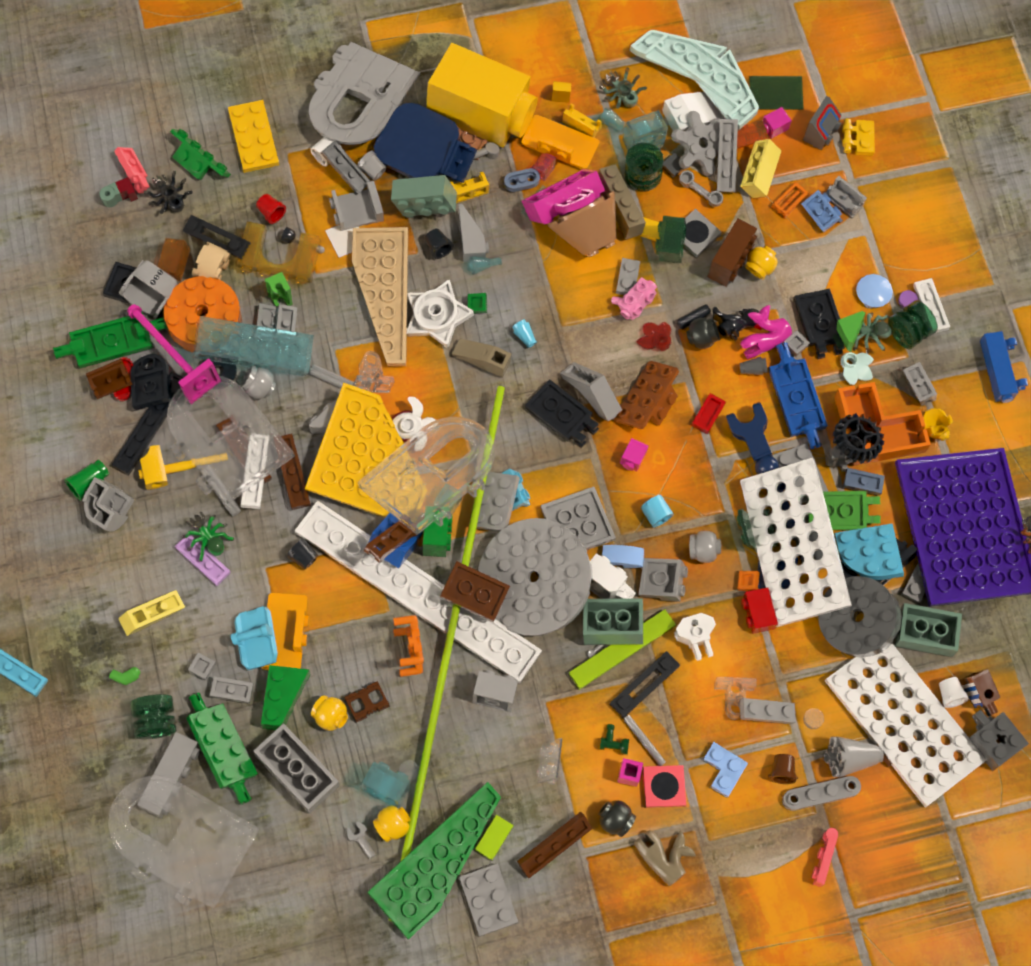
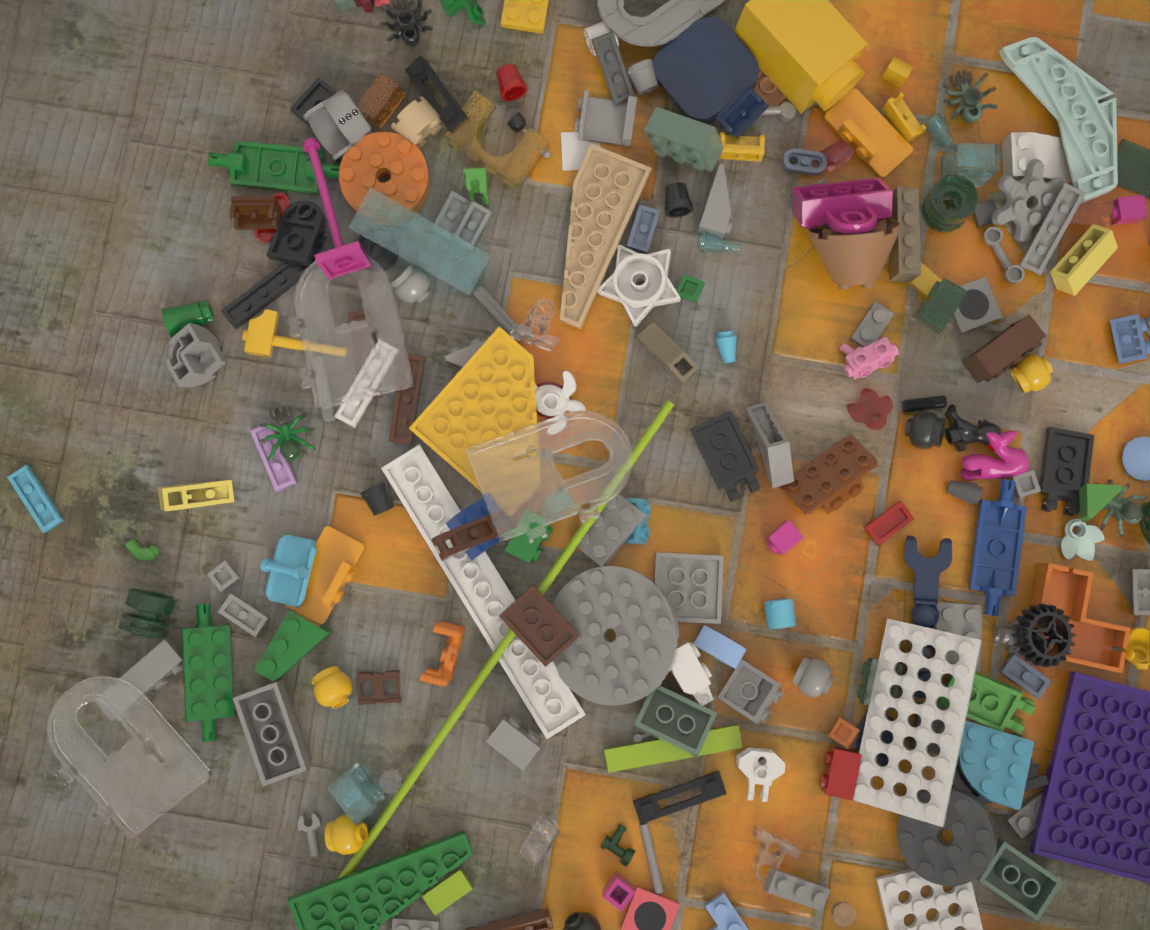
camera: 30 degrees right, 15 degrees up
orange tile [771,182,809,219] -> none
none -> sand blue plate [626,204,660,254]

